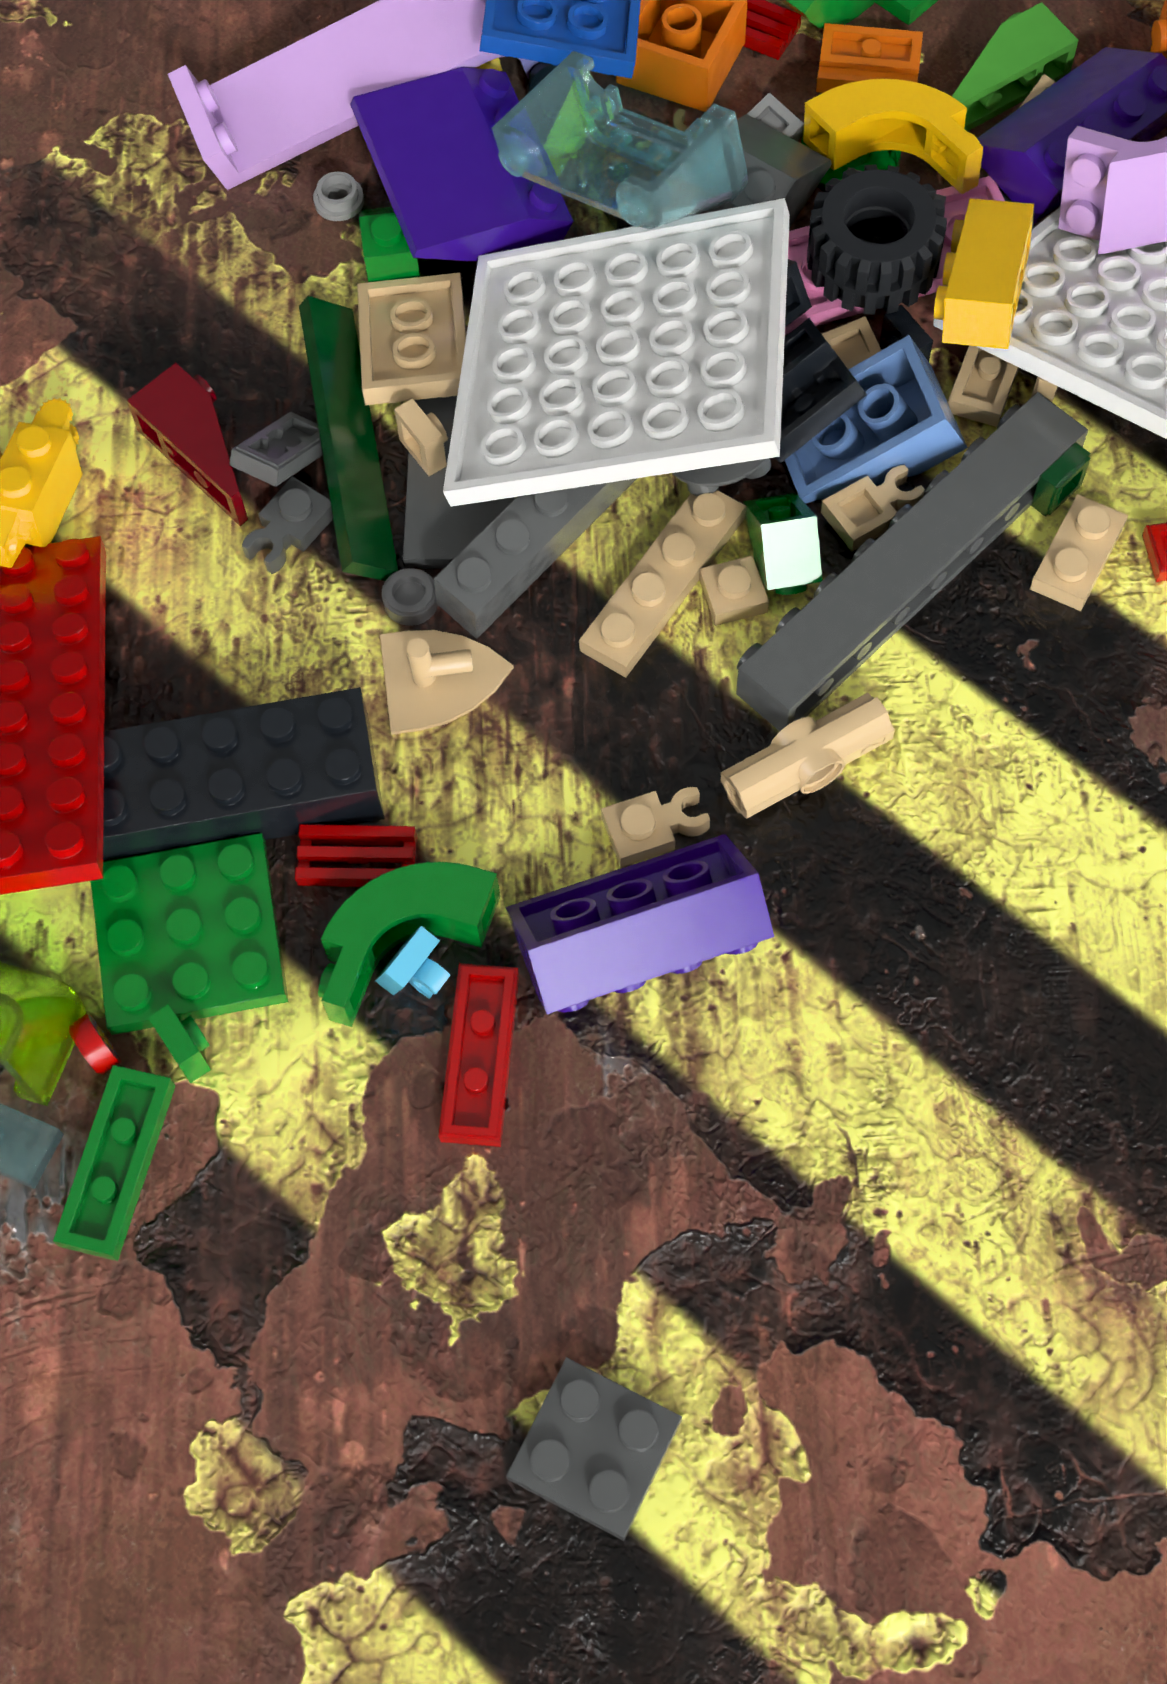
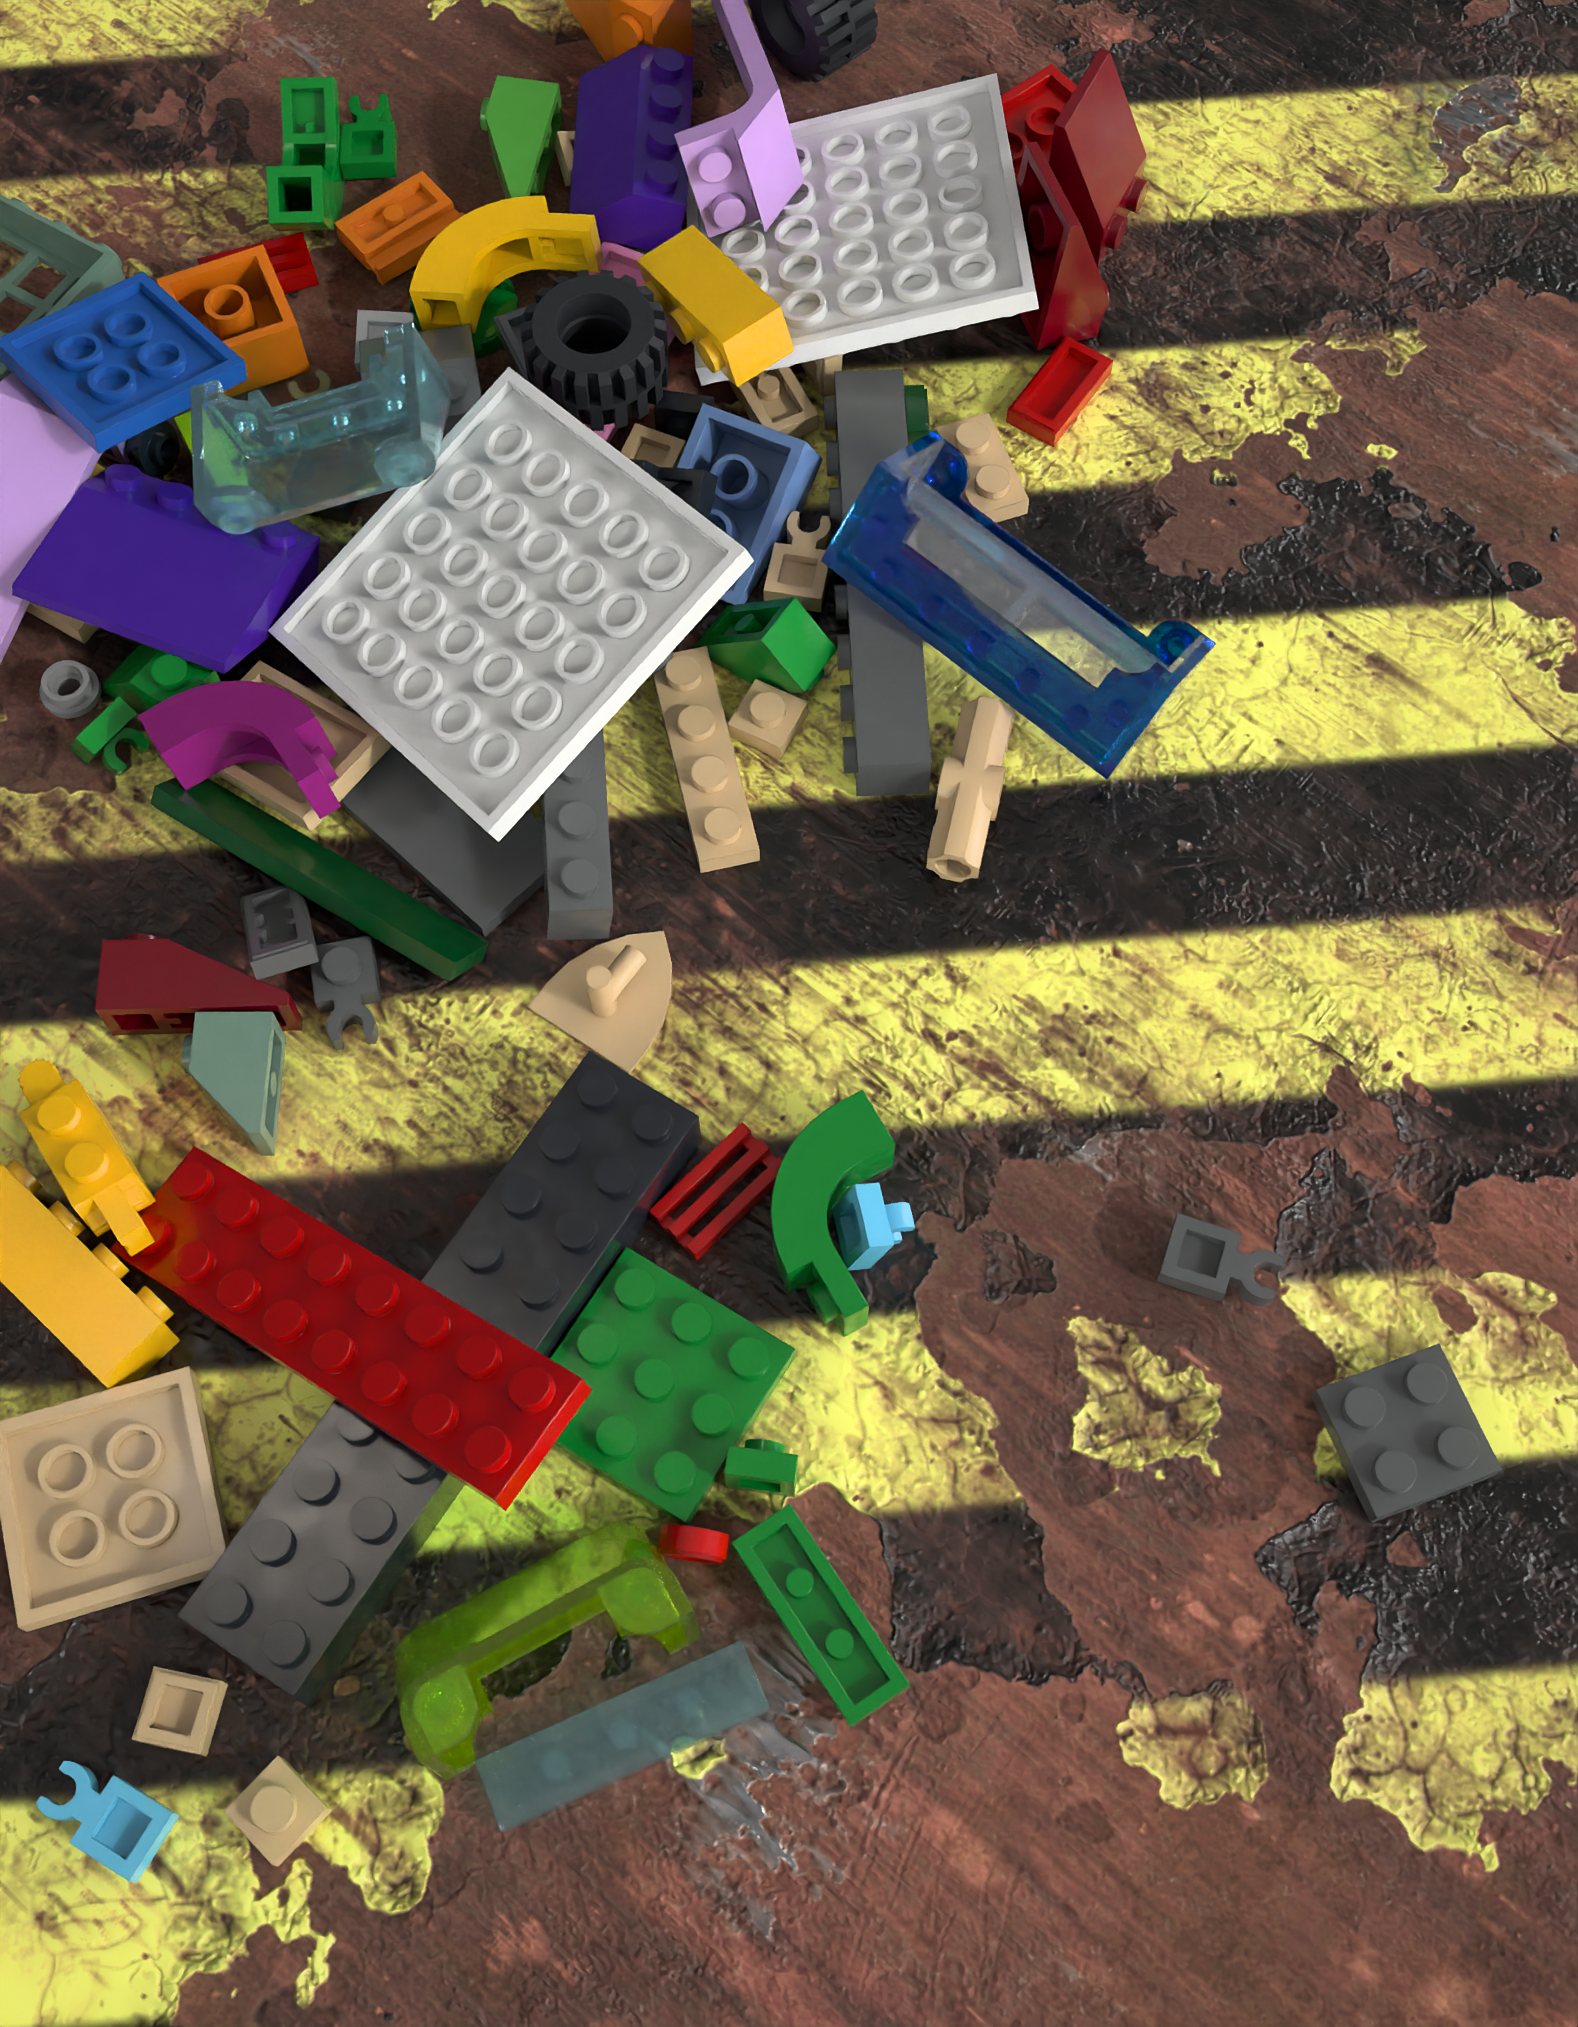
camera: 50 degrees left, 0 degrees up
flat silver tile [382,568,438,626] -> none
tan plate [394,398,448,476] -> none
red tile [438,963,519,1147] -> none
slope [505,834,775,1014] -> none
tan plate [601,787,710,868] -> none
none -> green tile [69,696,150,776]
none -> magenta arch [138,681,341,819]
none -> sand green slope [182,1012,286,1156]
none -> clear blue windscreen [820,431,1216,779]
none -> dark grey plate [1156,1213,1285,1307]

